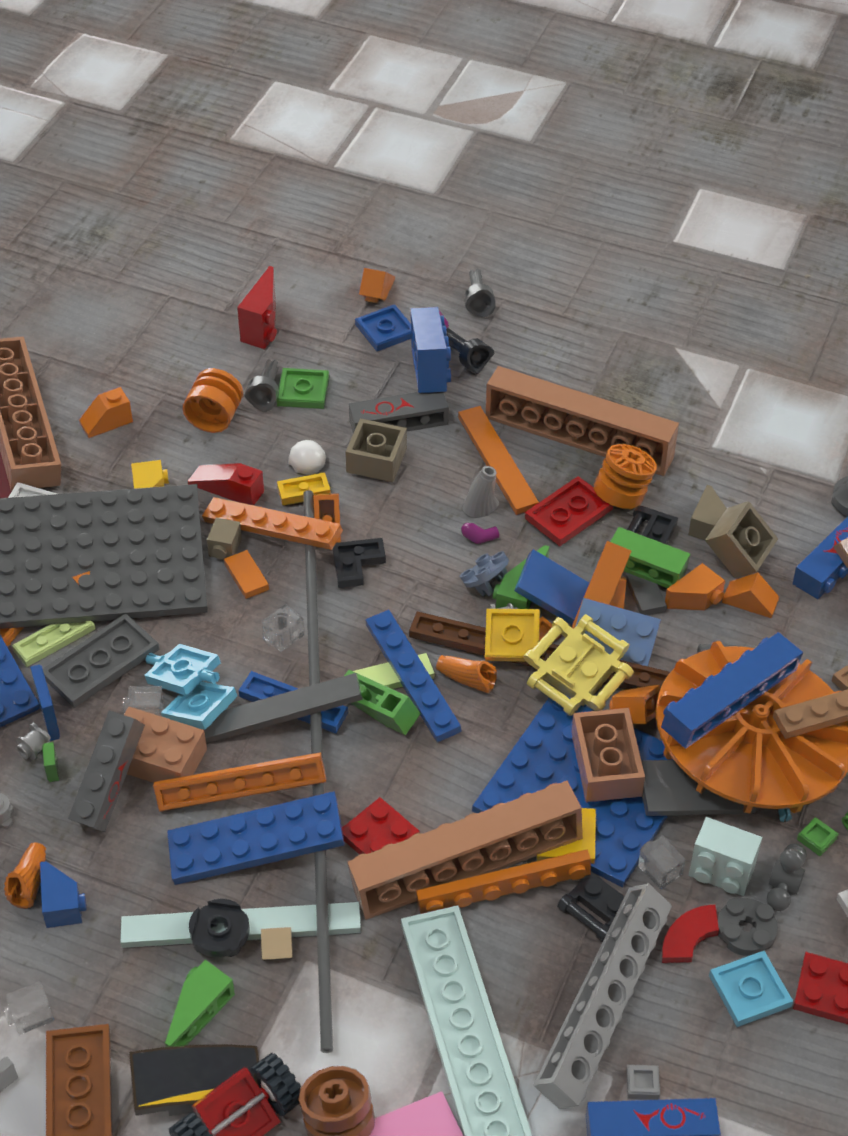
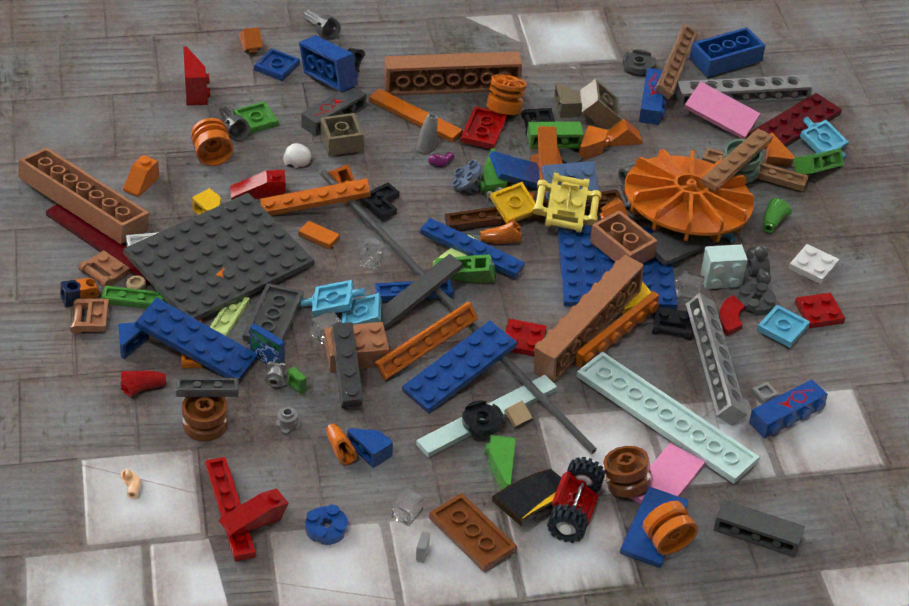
camera: 35 degrees left, 5 degrees down
dark tan brick [207,518,242,559] -> none
yellow plate [277,472,331,506] -> none
blue brick [661,632,803,749] -> none
bright green tile [797,817,838,856] -> none

